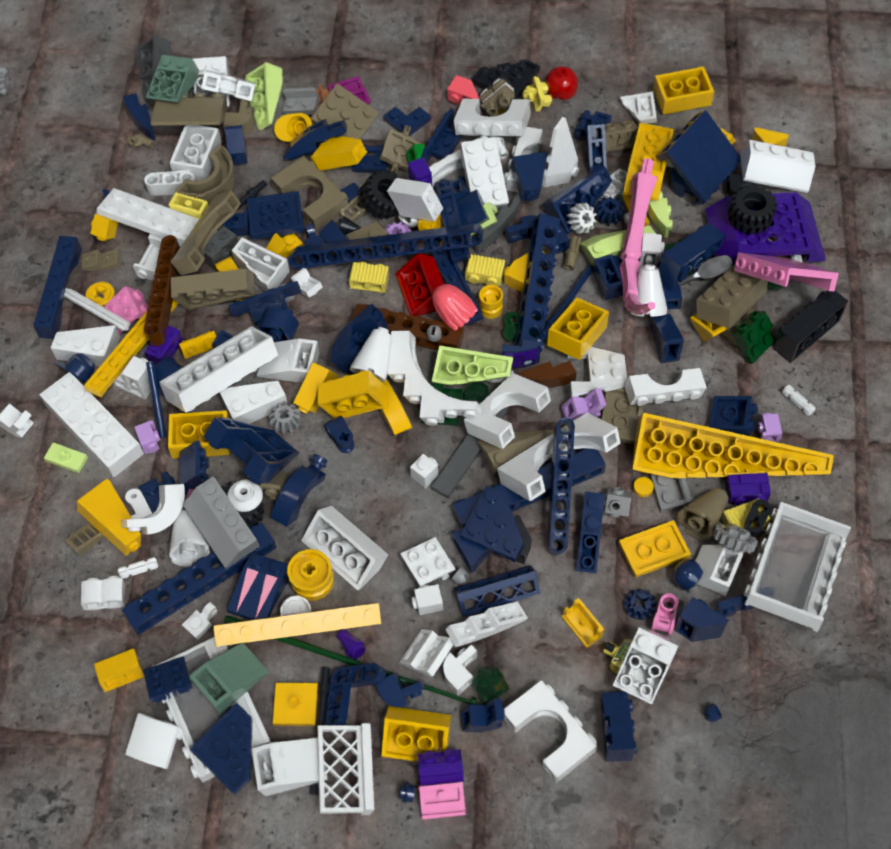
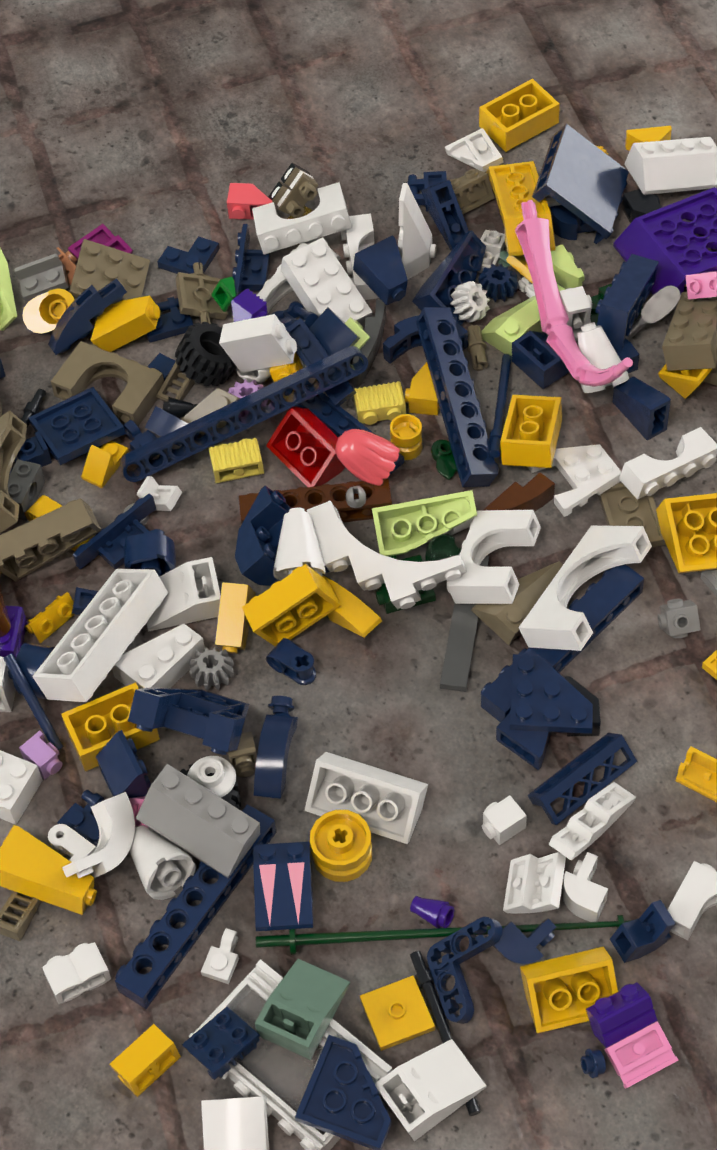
camera: 20 degrees left, 5 degrees down
white axle [118,557,158,579] -> none
yellow plate [213,603,381,647] -> none
white wedge [232,238,290,292] -> none
white hair [280,595,311,616] -> none
white fence [317,723,374,815] -> none
white hinge [400,537,455,587] -> none
white brick [410,454,438,489] -> none
light grey hinge [452,567,469,585] -> none
black plate [472,59,540,102] -> none
clear green brick [472,667,510,702] -> none
slope [502,340,541,369] -> none
light yellow hips [523,77,552,111] -> none
red cylinder [545,66,578,100] -> none
dark blue beam [547,418,575,556] -> none
lavender brick [562,388,606,421] -> none
dark blue slope [576,491,605,573] -> none
yellow tile [633,477,654,498] -> none
black tyre [727,185,777,234] -> none

